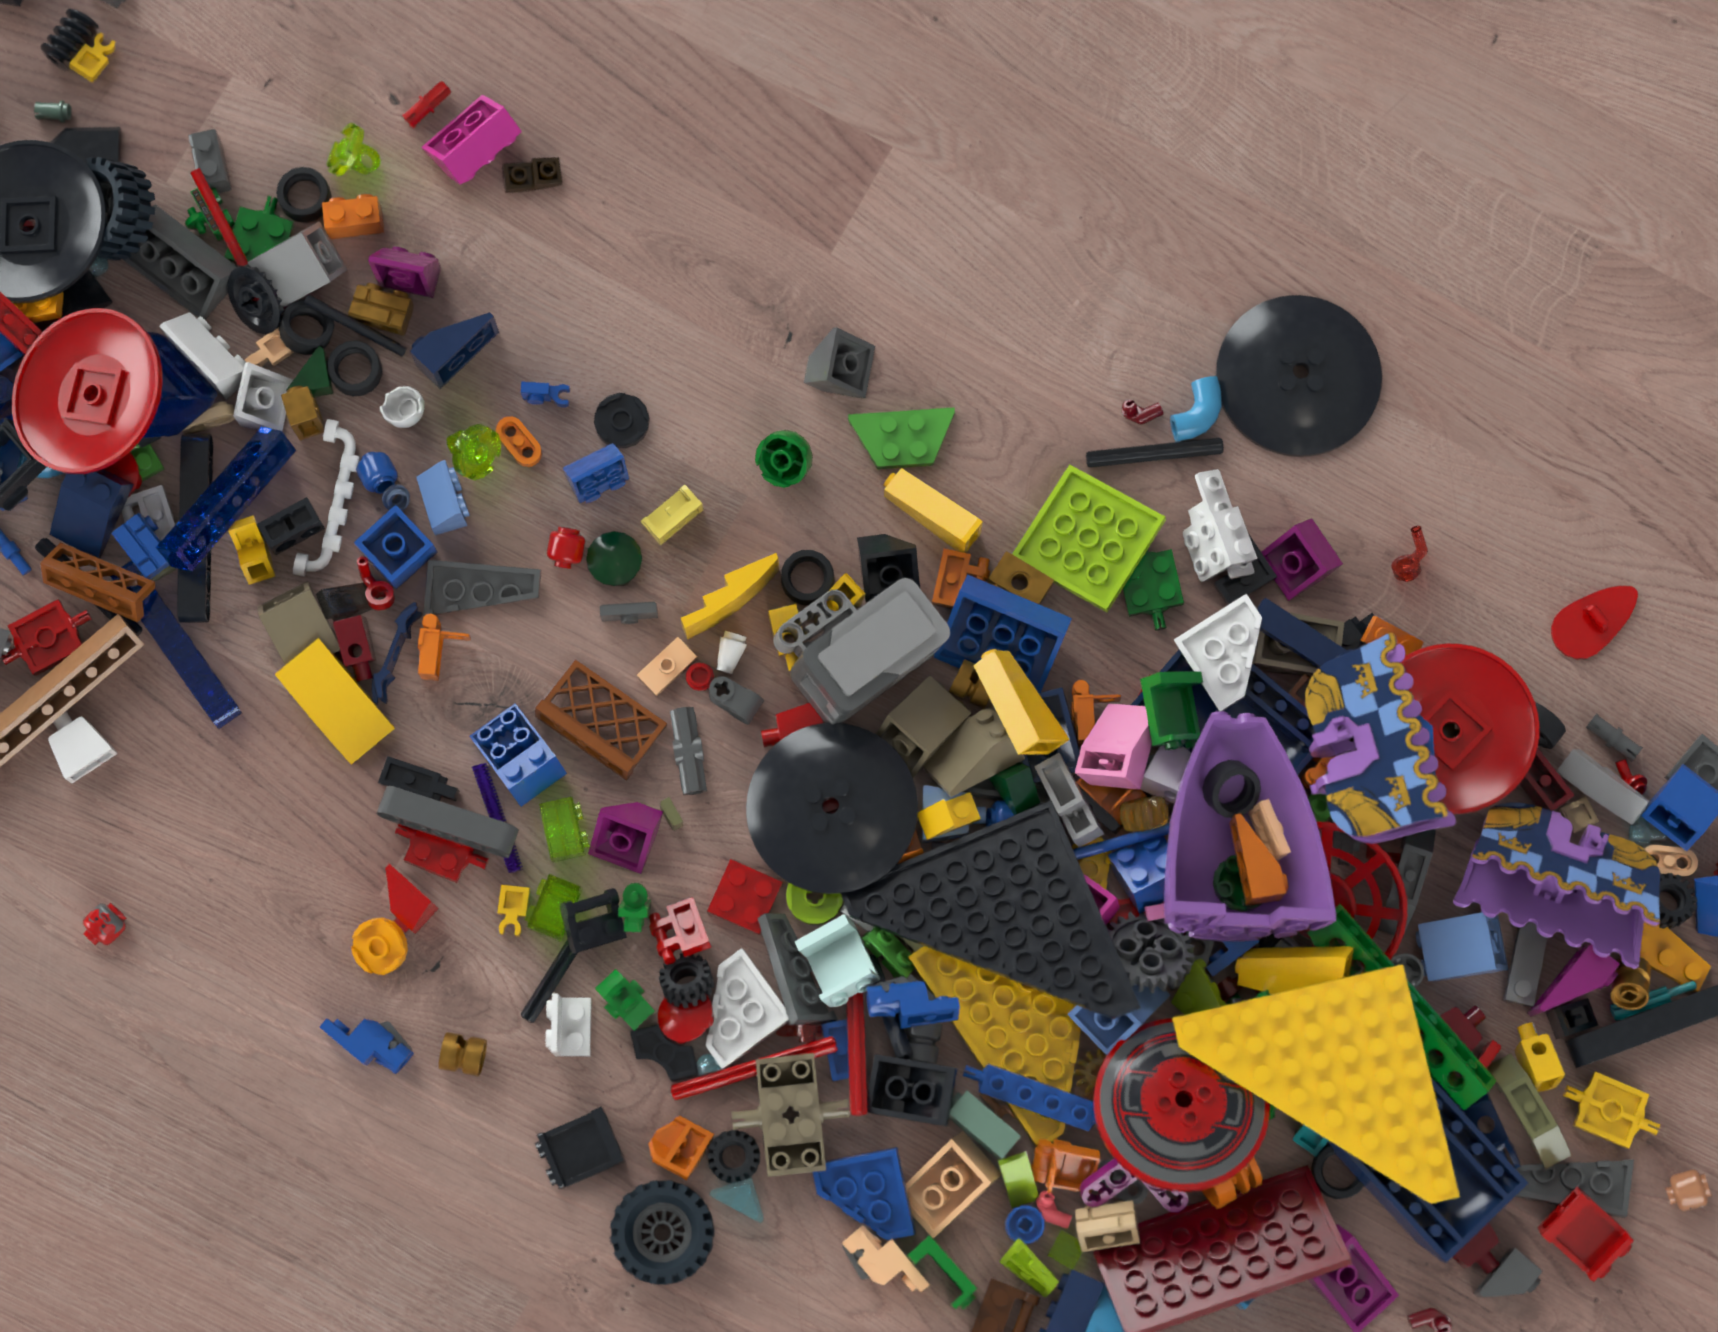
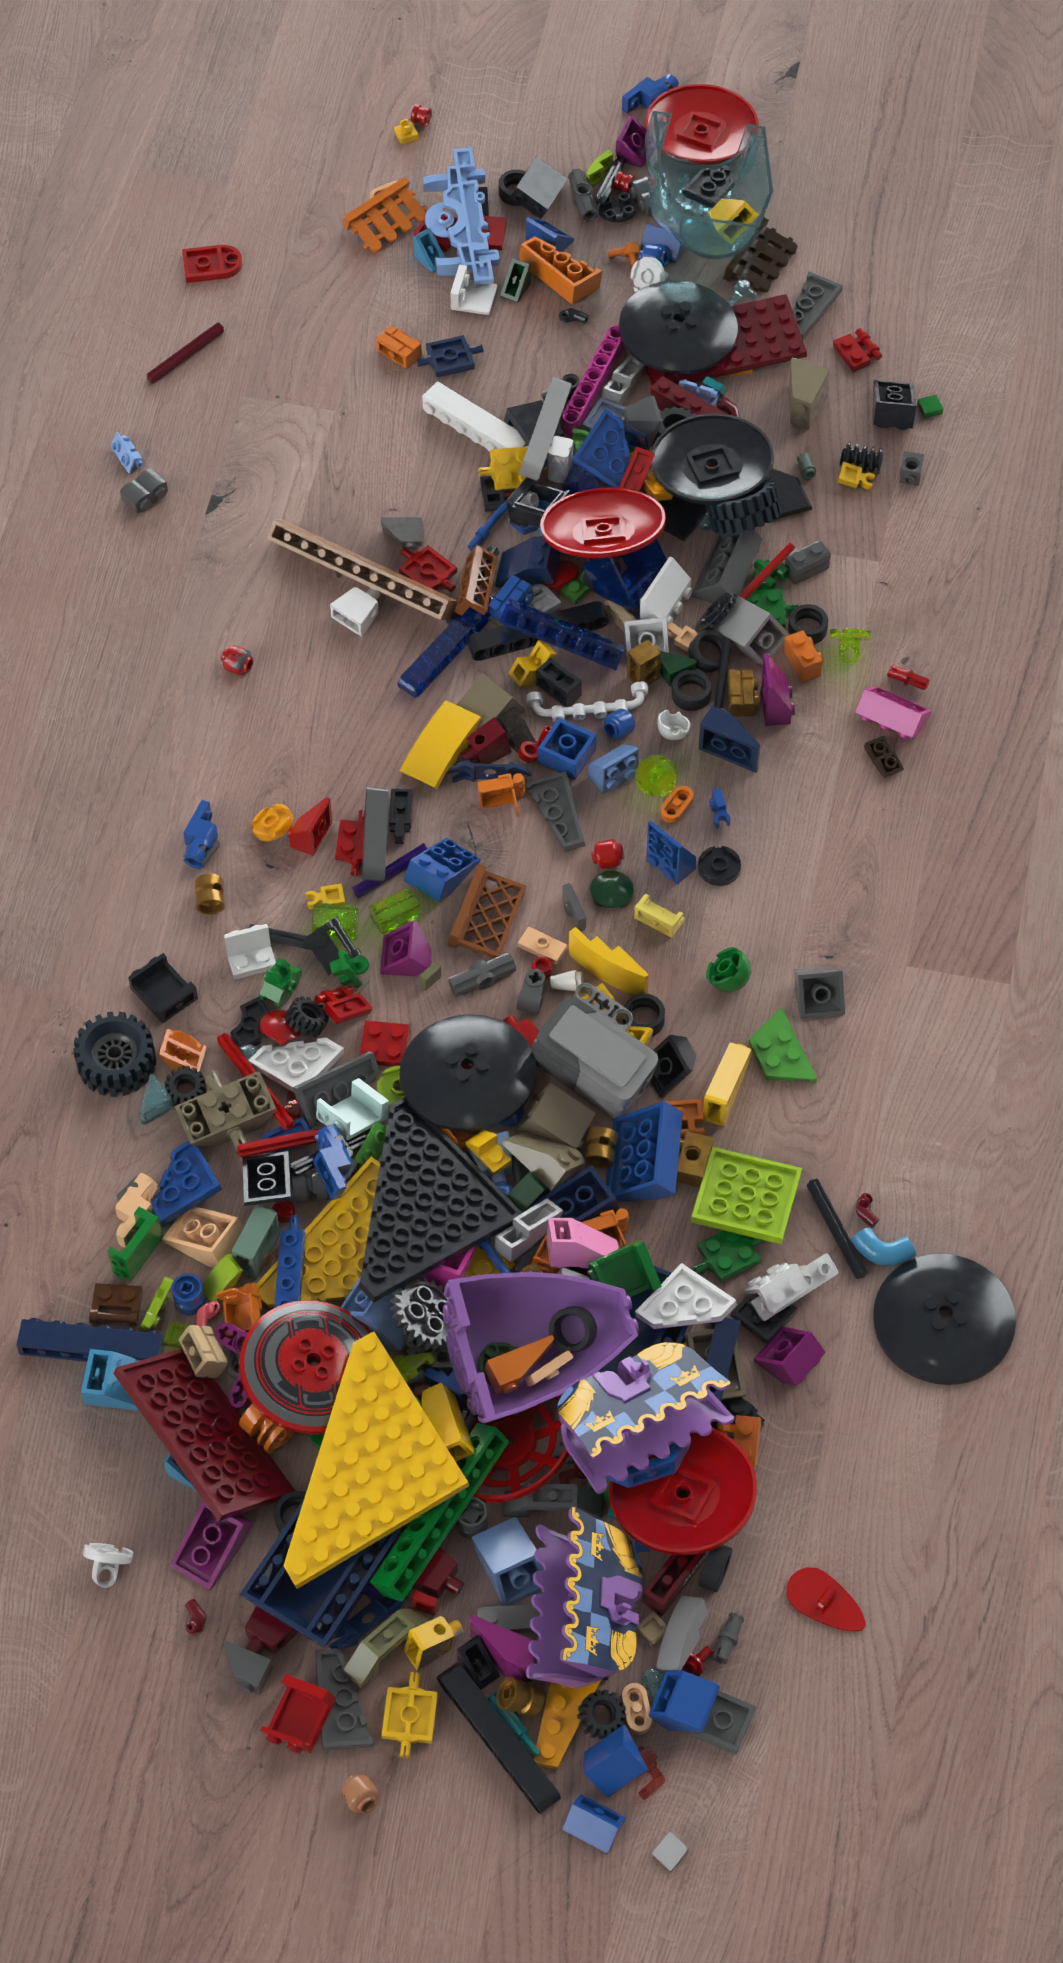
camera: 75 degrees right, 20 degrees down
sand blue plate [382,484,410,511] -> none
yellow slope [973,649,1070,754] -> none
clear red plate [1391,526,1428,582] -> none

